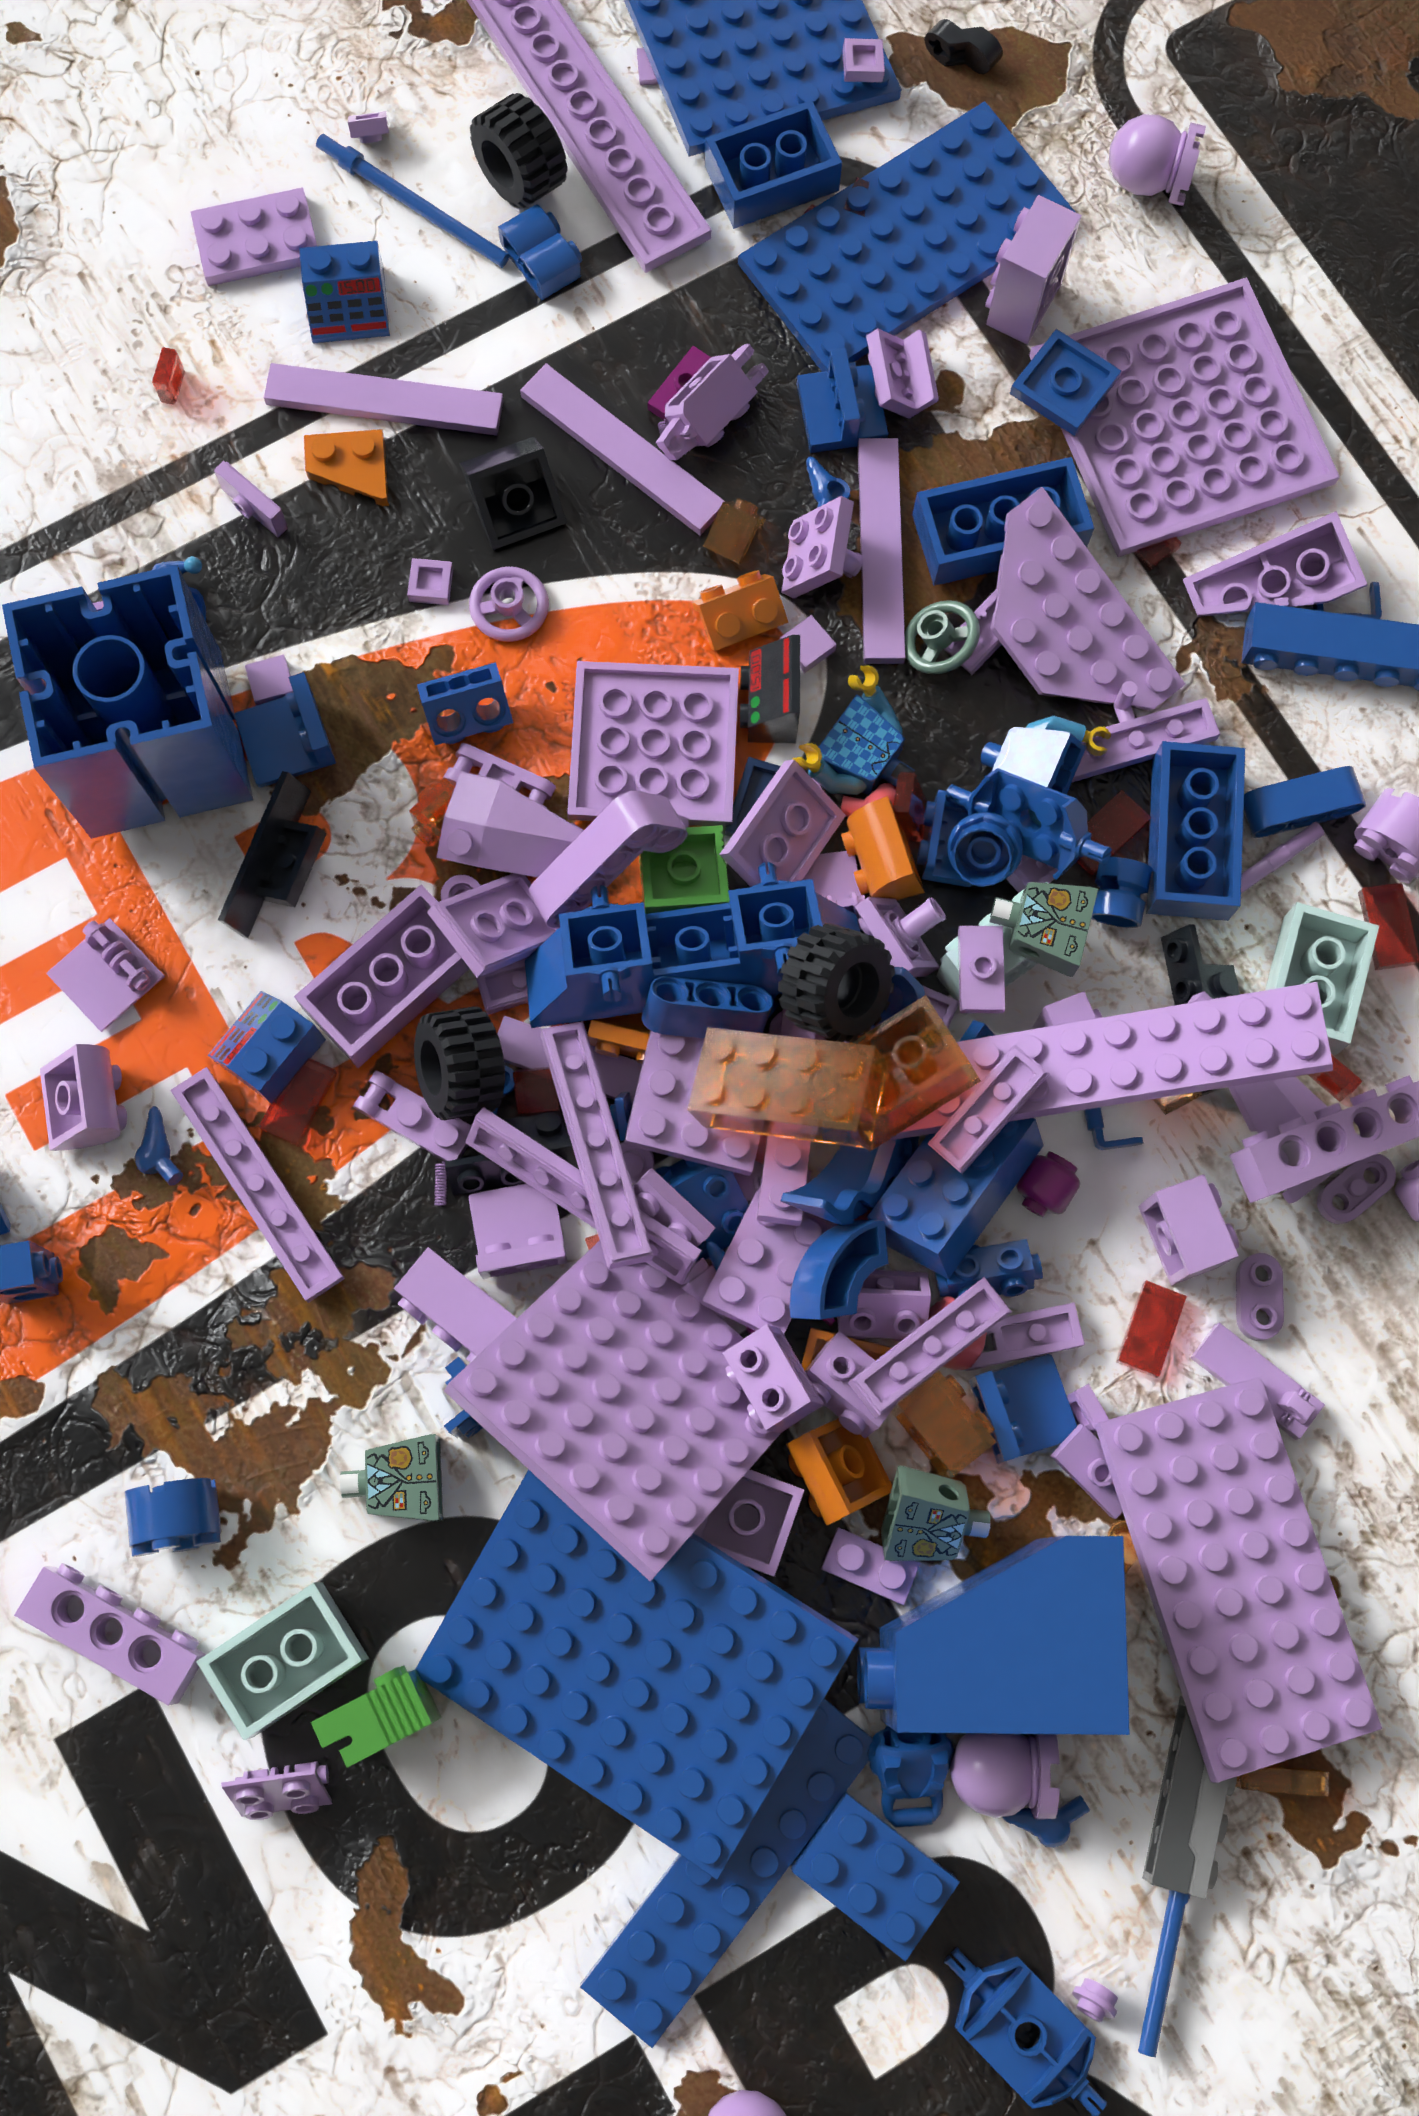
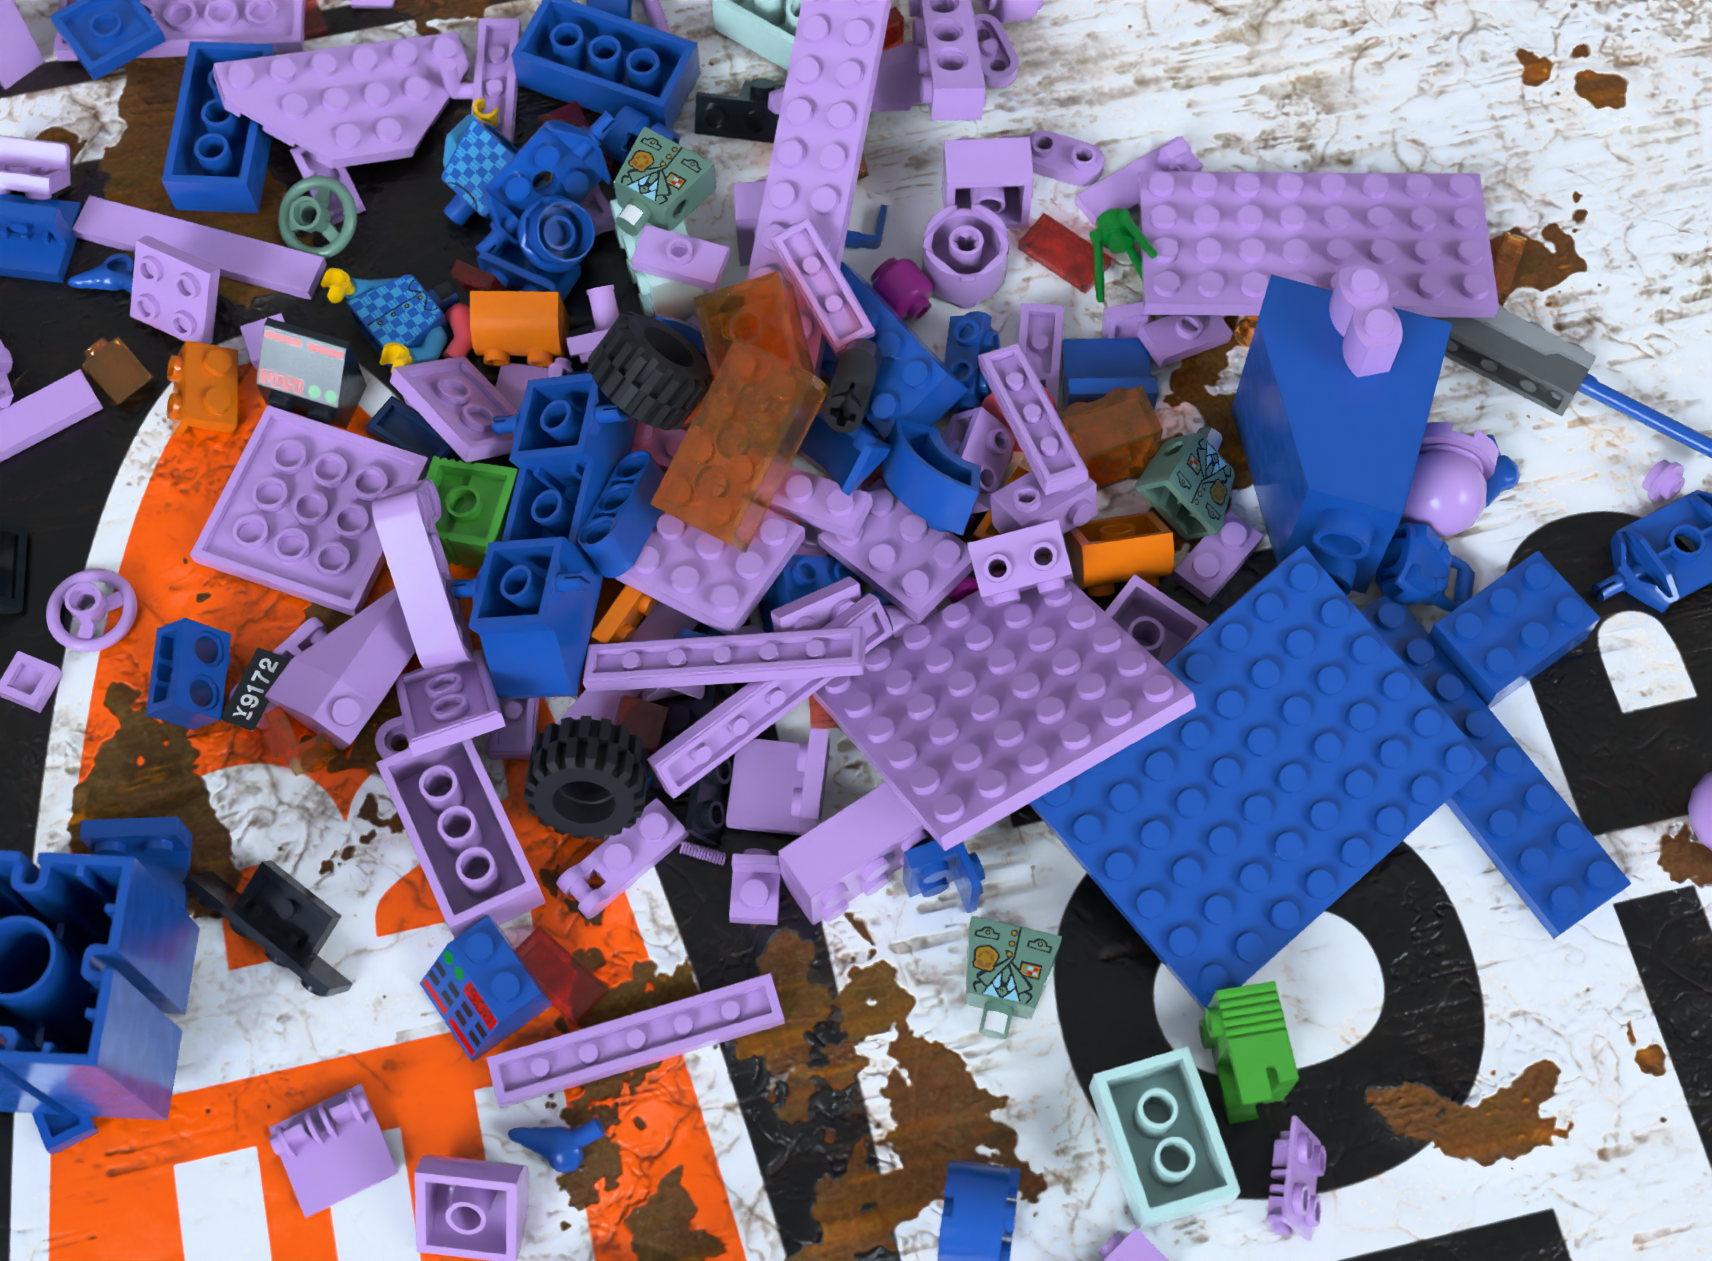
camera: 70 degrees left, 10 degrees down
none -> black sticker [221,648,290,731]
none -> lavender bracket [729,848,781,925]
none -> black piece [823,338,883,433]
none -> lavender brick [922,204,1009,309]
none -> green plant [1089,208,1157,303]
none -> lavender brick [1329,262,1403,377]

